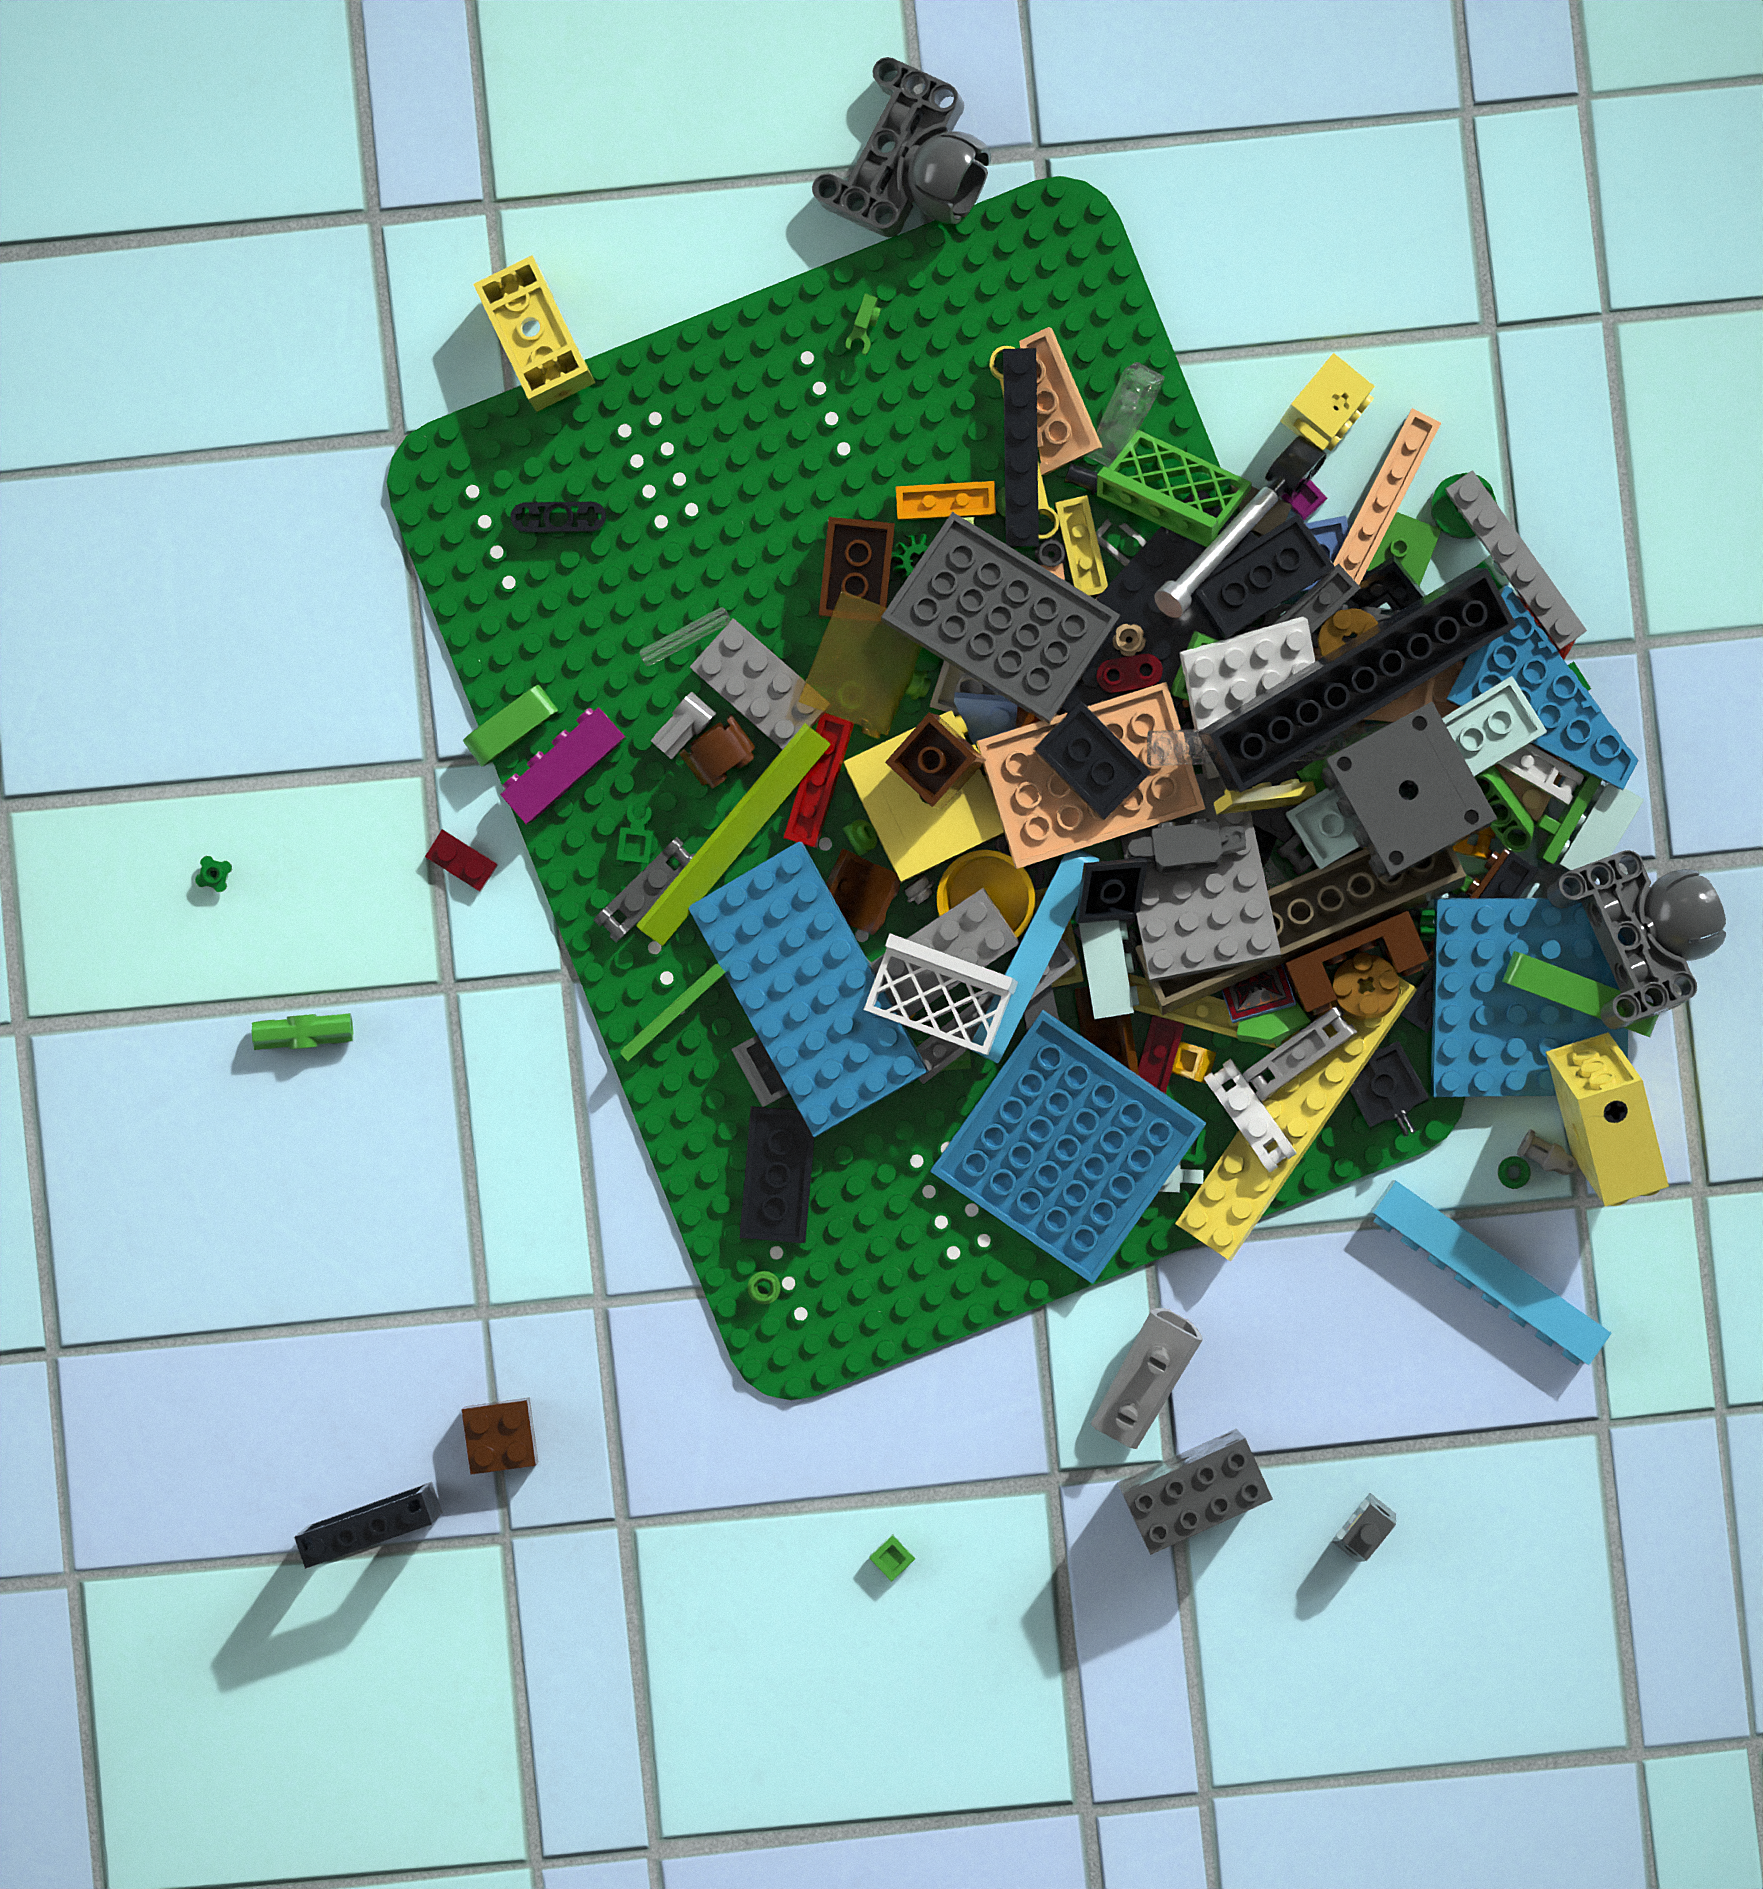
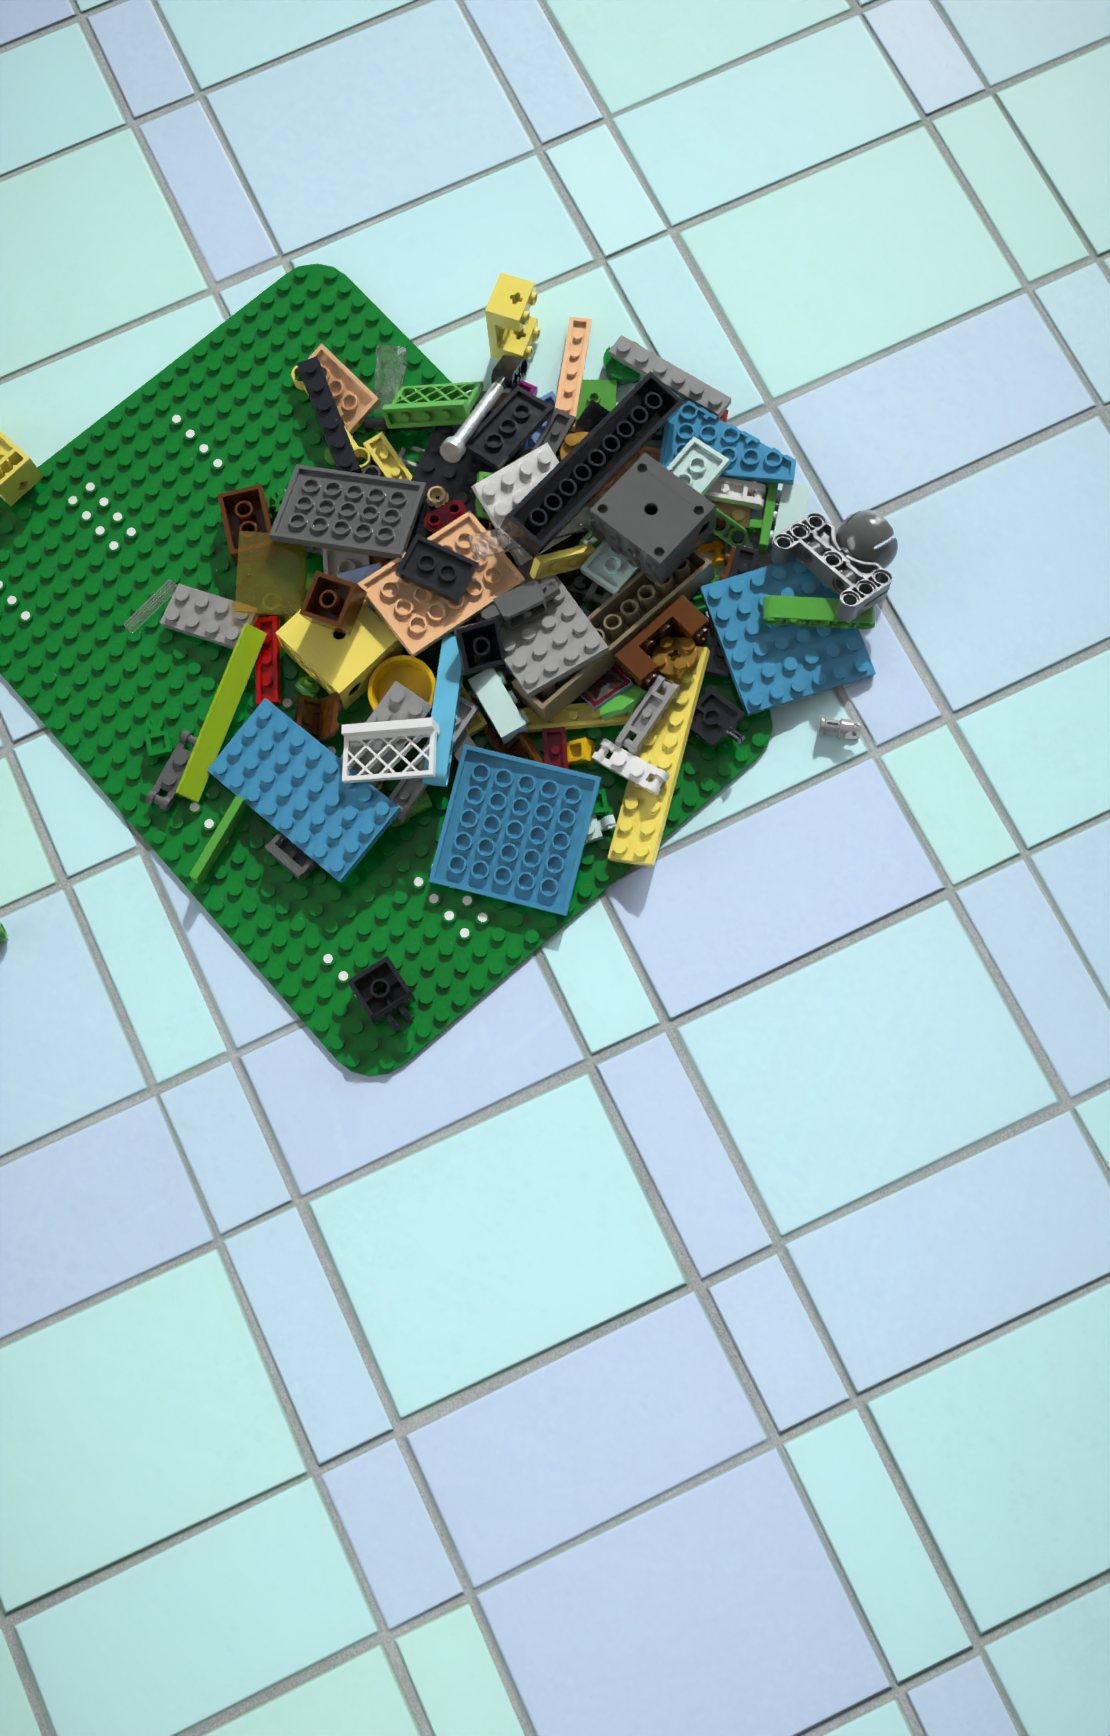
camera: 10 degrees left, 15 degrees down
black window [294,1482,443,1569] -> none
dark red plate [425,829,498,892] -> none
reddish brown brick [461,1397,539,1475] -> none
bright green beam [462,685,558,767] -> none
magenta brick [500,707,627,826] -> none
black beam [511,501,607,534] -> none
light grey piece [651,692,716,760] -> none
reddish brown brick [679,715,755,789] -> none
black plate [740,1106,815,1243] -> none
bright green plate [748,1271,781,1304] -> none
dark grey beam [812,57,991,238] -> none
bright green plate [846,294,881,356] -> none
bright green plate [869,1534,915,1582] -> none
light orange plate [896,481,996,521] -> none
white plate [903,875,934,904] -> none
light grey piece [1091,1308,1203,1449] -> none
dark grey gear [1117,1428,1273,1555] -> none
dark grey torso [1331,1493,1396,1562] -> none
medium azure brick [1370,1180,1612,1366] -> none
green plate [1497,1156,1531,1189] -> none
light yellow gear [1546,1032,1669,1207] -> none
none -> black hinge [346,955,416,1033]

